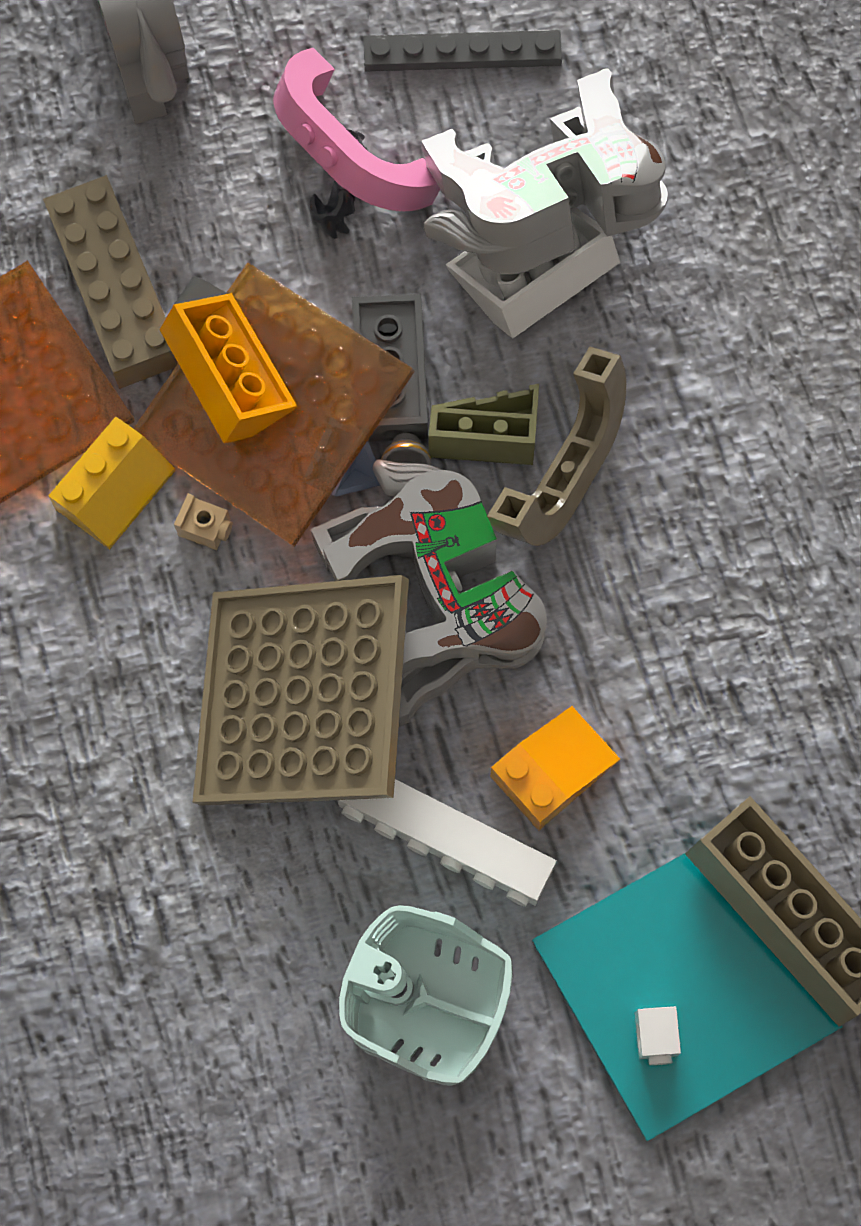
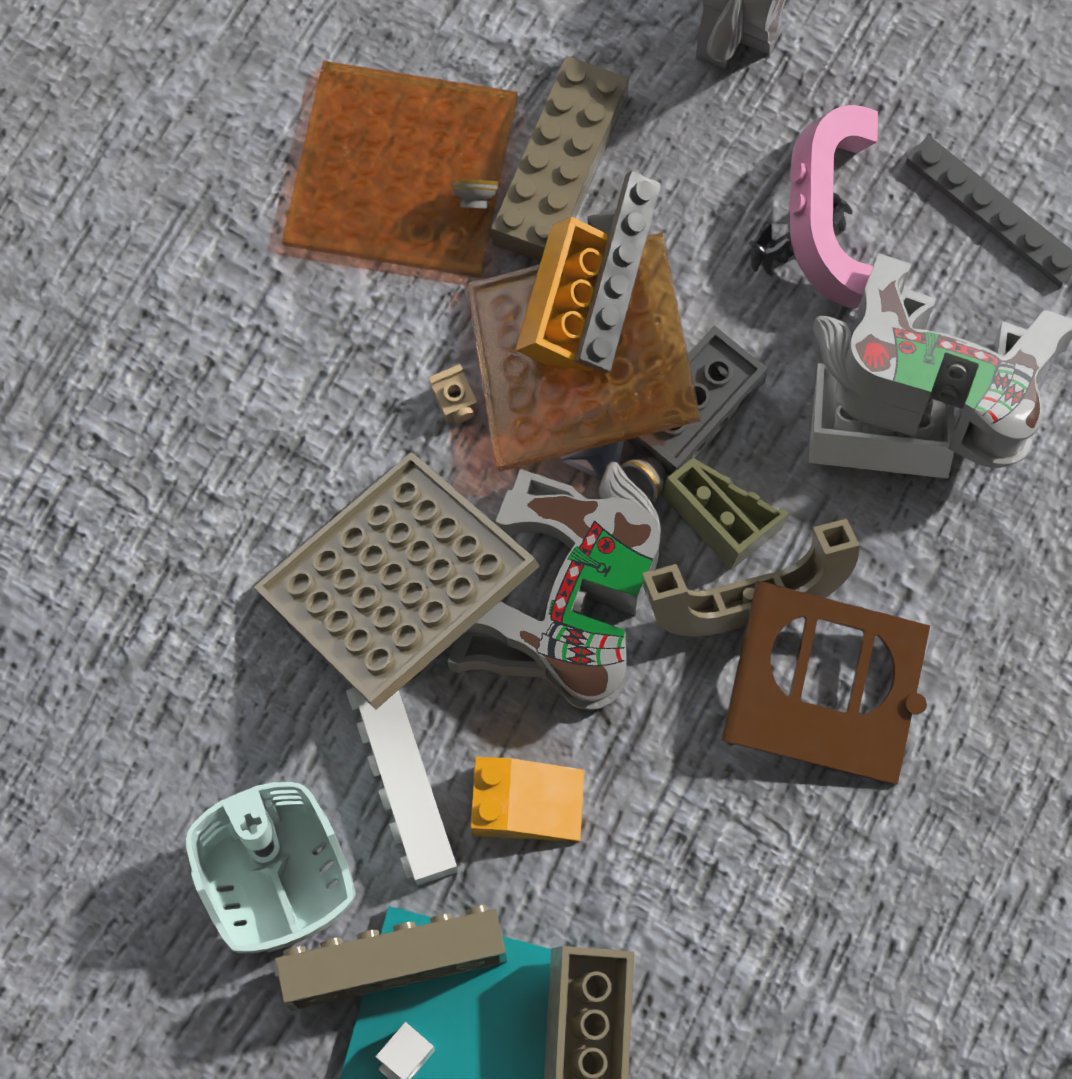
camera: 45 degrees right, 0 degrees up
yellow slope [48,417,176,550] -> none
none -> dark tan brick [275,905,507,1011]
none -> light grey piece [450,179,498,209]
none -> plate [574,170,661,374]
none -> reddish brown door [721,581,931,785]

